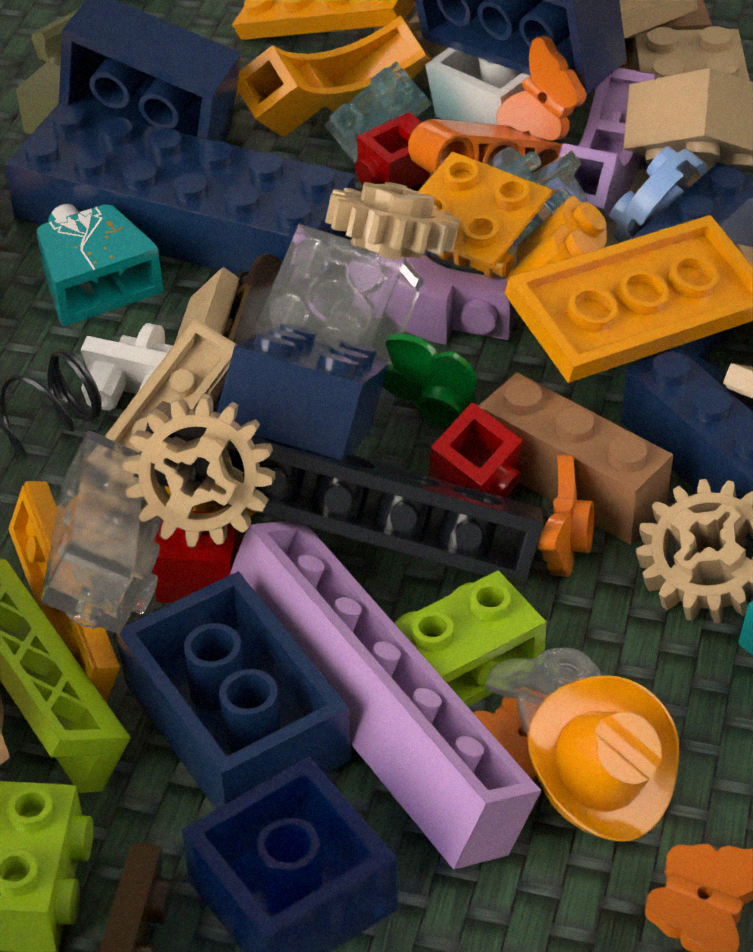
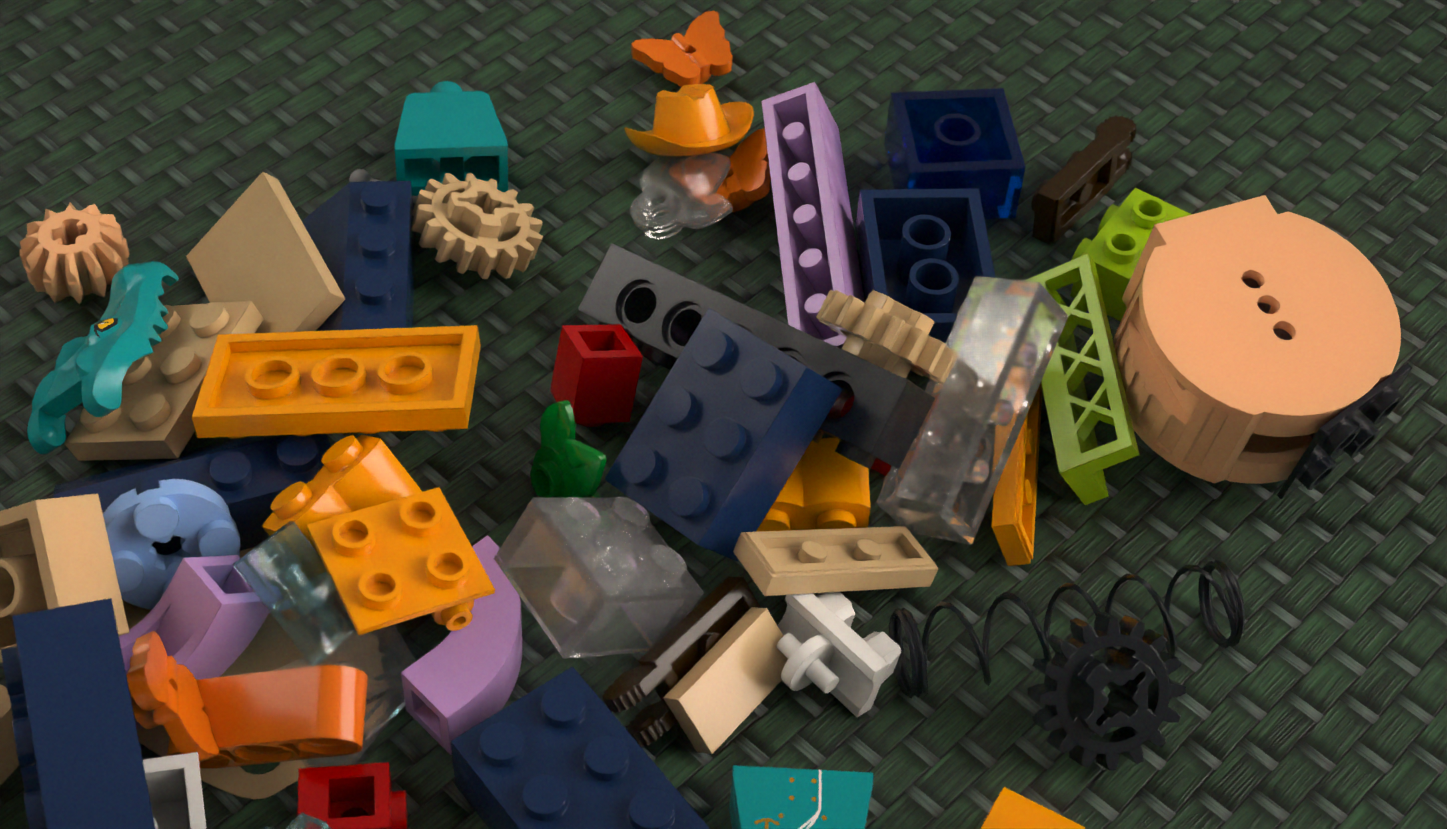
camera: 155 degrees left, 5 degrees up
tan gear [325,182,461,260] -> none
lime brick [394,570,547,707] -> none
medium nougat brick [478,372,673,545] -> none
orange animal [537,454,595,577] -> none

